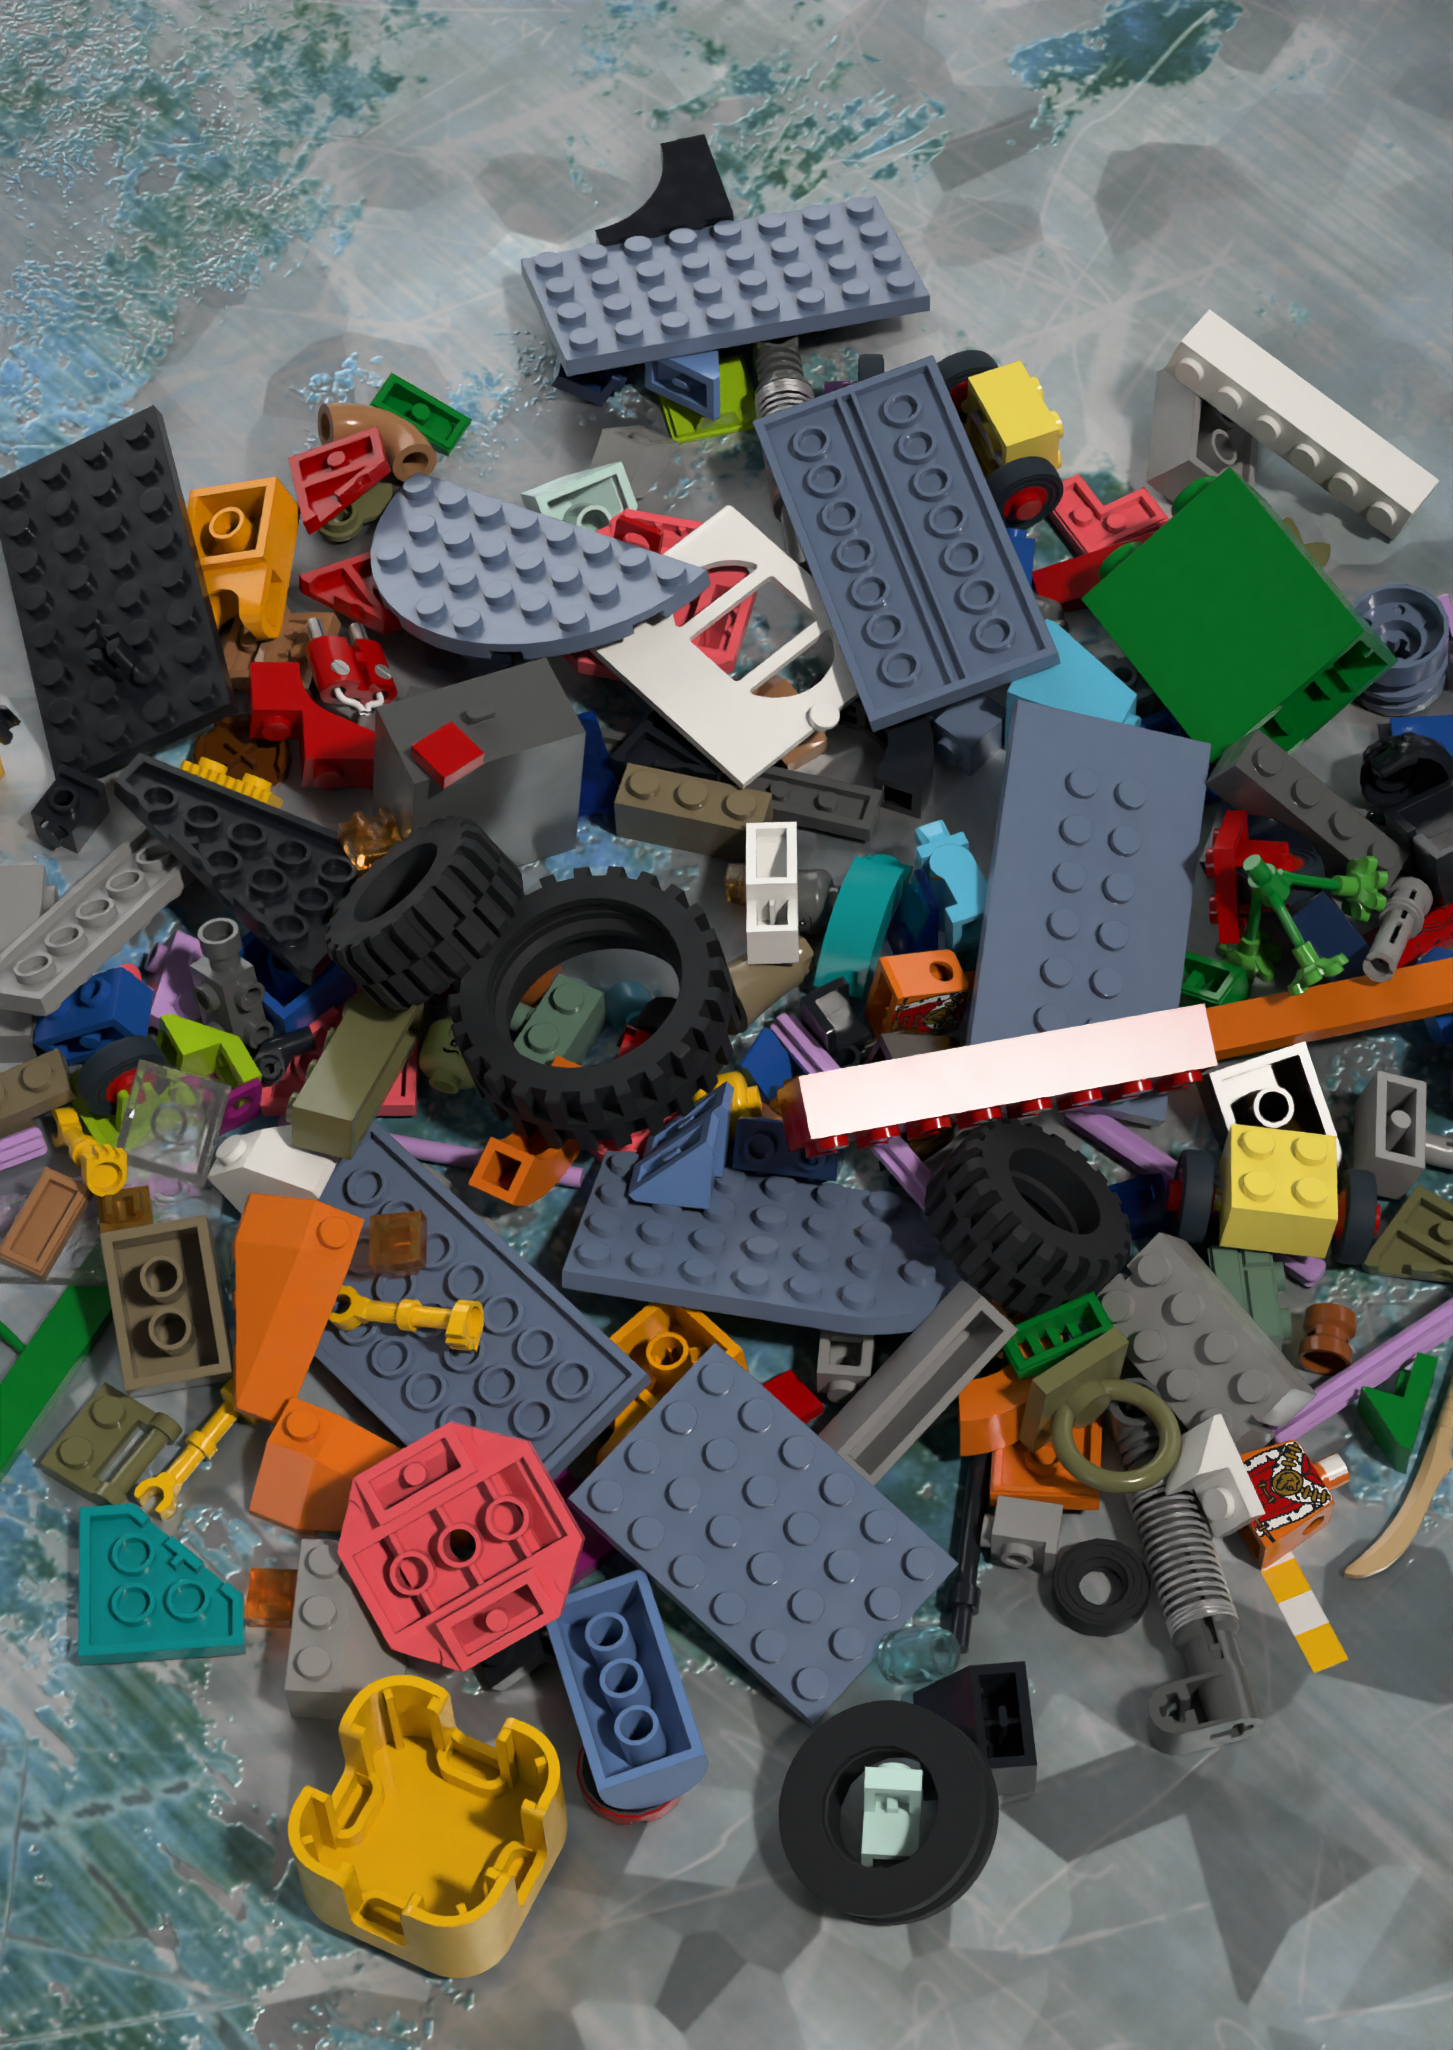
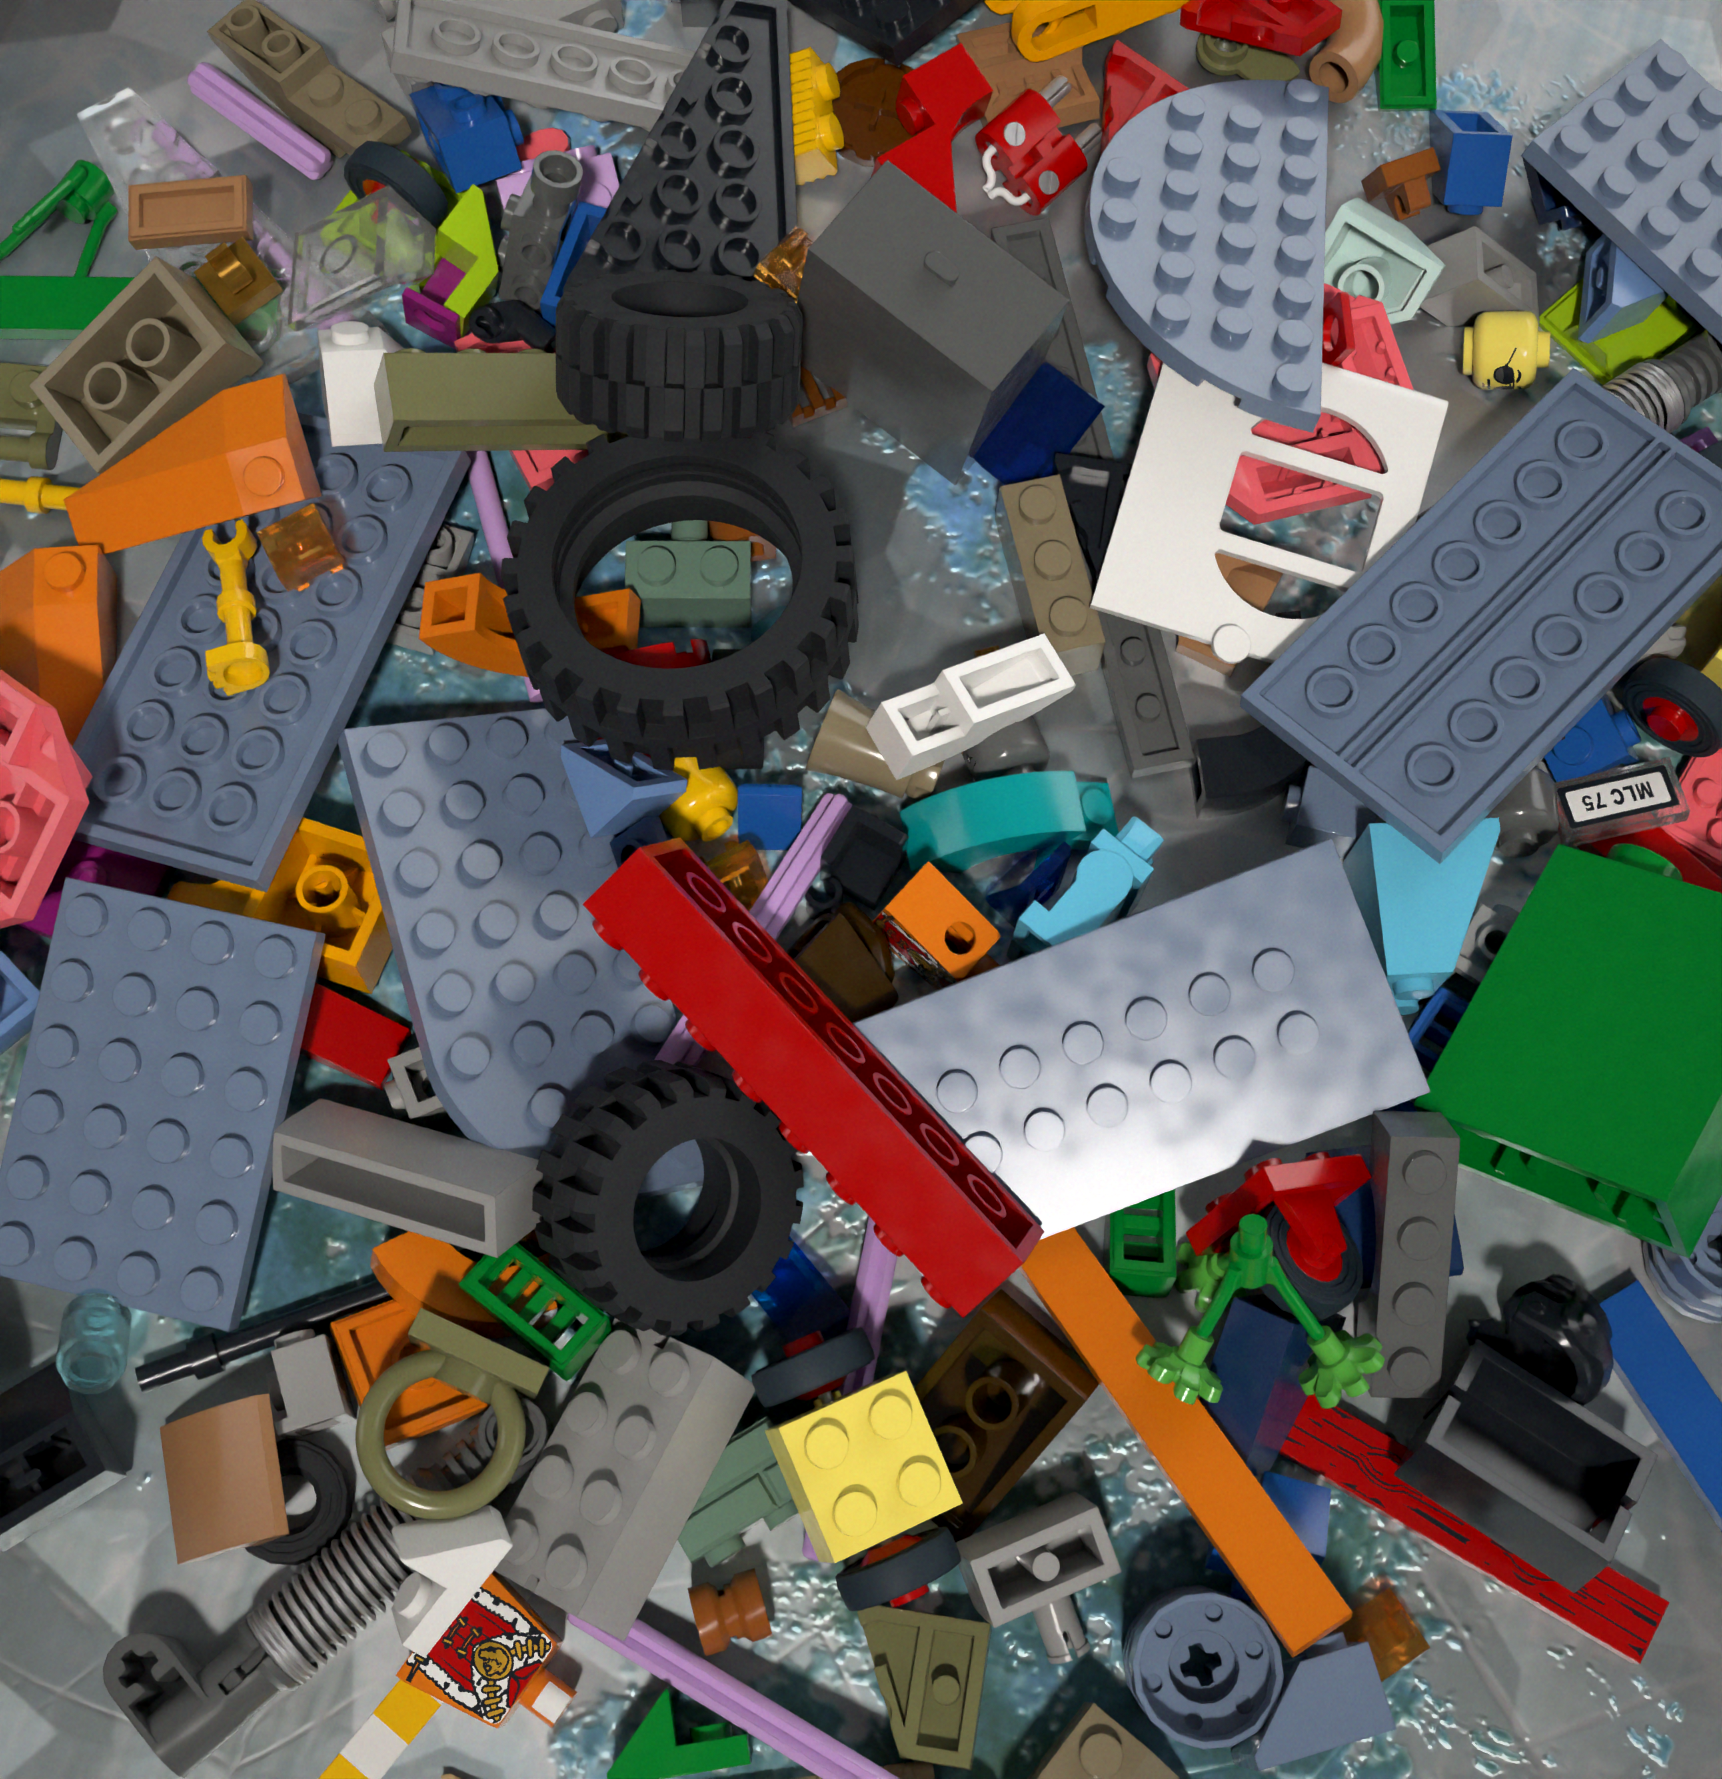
camera: 55 degrees right, 15 degrees up
yellow piece [52,1107,127,1197] -> none
red tile [411,721,484,789] -> none
medium blue slope [628,1112,719,1209] -> none
light grey pin [1363,877,1433,982] -> none
none -> medium nougat slope [160,1394,289,1565]
none -> dark orange tile [1361,147,1441,222]
none -> blue slope [1429,110,1513,215]
none -> light yellow head [1463,310,1550,390]
none -> tile [1555,757,1690,847]

